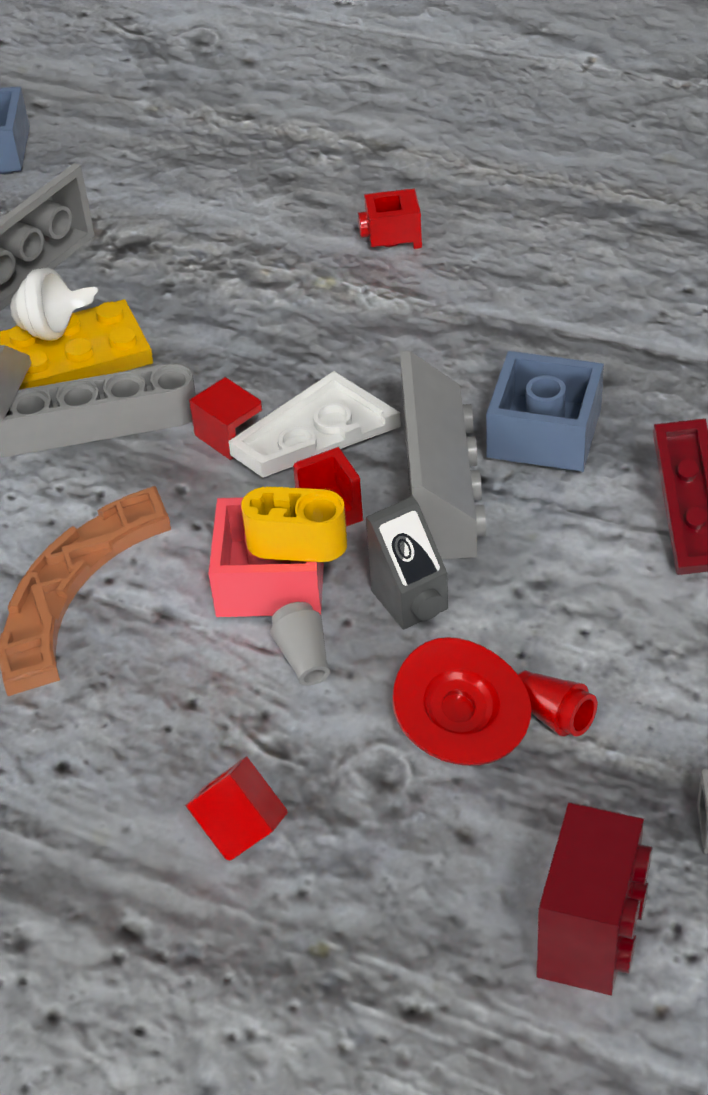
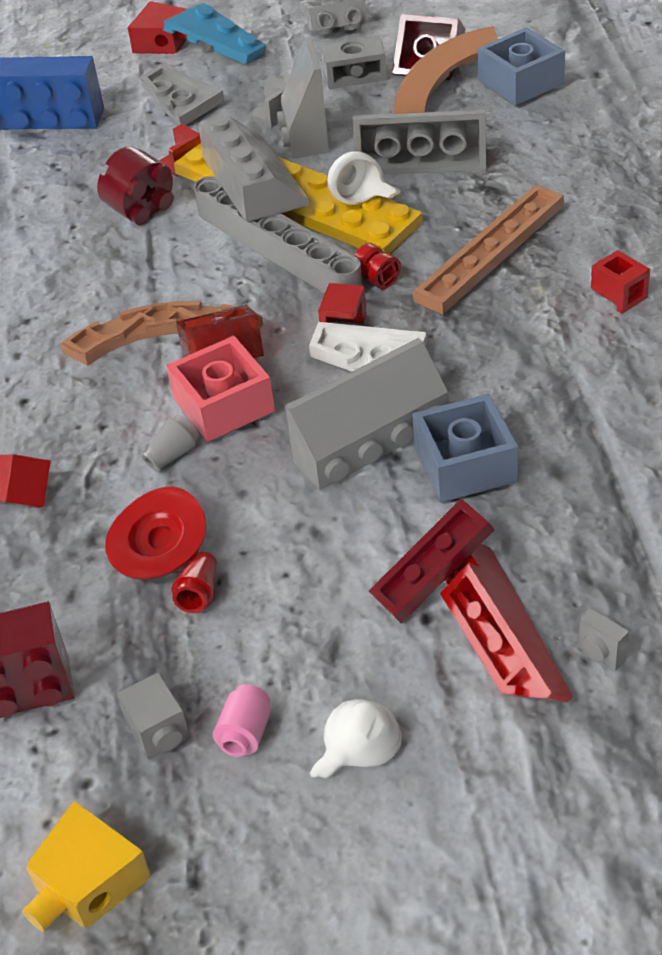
camera: 60 degrees right, 0 degrees up
yellow beam [241,486,347,562] -> none
red panel [293,447,363,527] -> none
dark grey slope [366,496,448,630] -> none
none -> clear red brick [176,304,264,358]
none -> red wheel [354,243,401,289]
none -> nougat plate [413,185,564,315]

